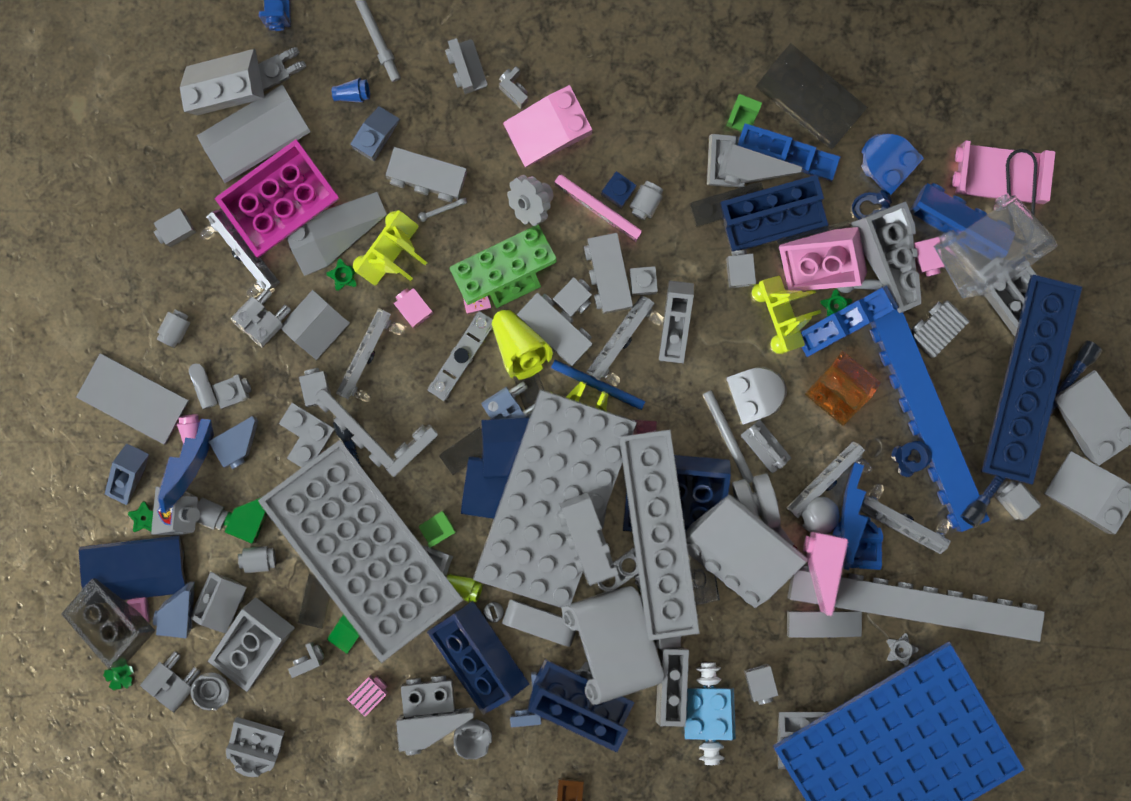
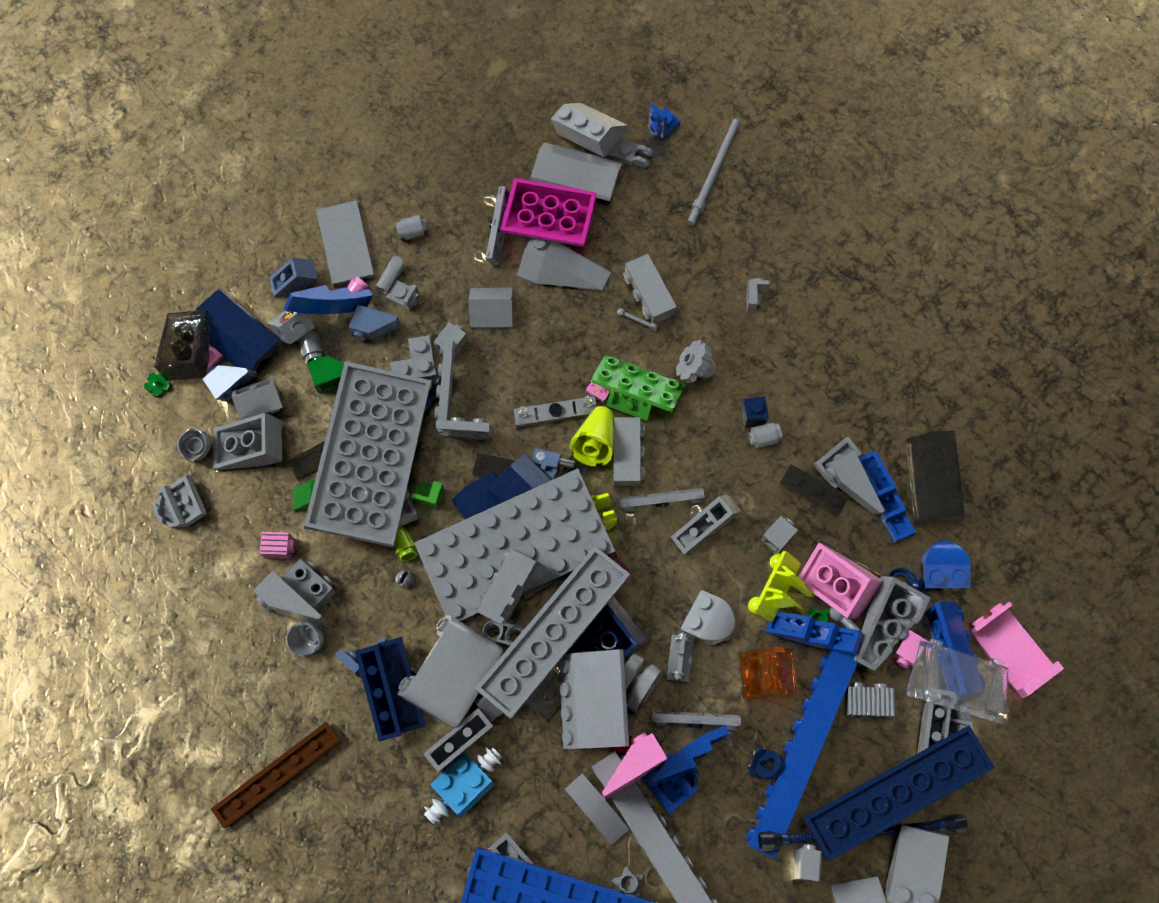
camera: 55 degrees right, 15 degrees down
green plate [128,501,153,532] -> none
light grey piece [140,651,200,713] -> none
light grey brick [154,208,196,247] -> none
light grey piece [230,290,291,348] -> none
light grey brick [238,546,276,573] -> none
light grey bracket [288,641,324,678] -> none
green plate [326,259,357,291] -> none
blue cone [332,78,370,103] -> none
light grey piece [336,308,405,402] -> none
sand blue slope [350,106,400,162] -> none
neon yellow piece [353,210,427,286] -> none
bright pink brick [394,288,434,329] -> none
dark blue slope [427,601,529,715] -> none
light grey bracket [445,38,487,94] -> none
light grey beam [502,599,576,647] -> none
bright pink slope [503,85,592,168] -> none
blue bar [551,359,646,410] -> none
light grey brick [553,277,592,317] -> none
bright pink tile [554,175,642,242] -> none
light grey brick [584,233,633,314] -> none
light grey brick [629,266,658,296] -> none
light grey bar [703,390,753,483] -> none
dark blue slope [720,175,828,252] -> none
bright green panel [726,94,762,132] -> none
light grey brick [744,664,778,705] -> none
light grey hair [802,497,840,534] -> none
light grey piece [860,483,951,554] -> none
black piece [1006,149,1038,243] -> none

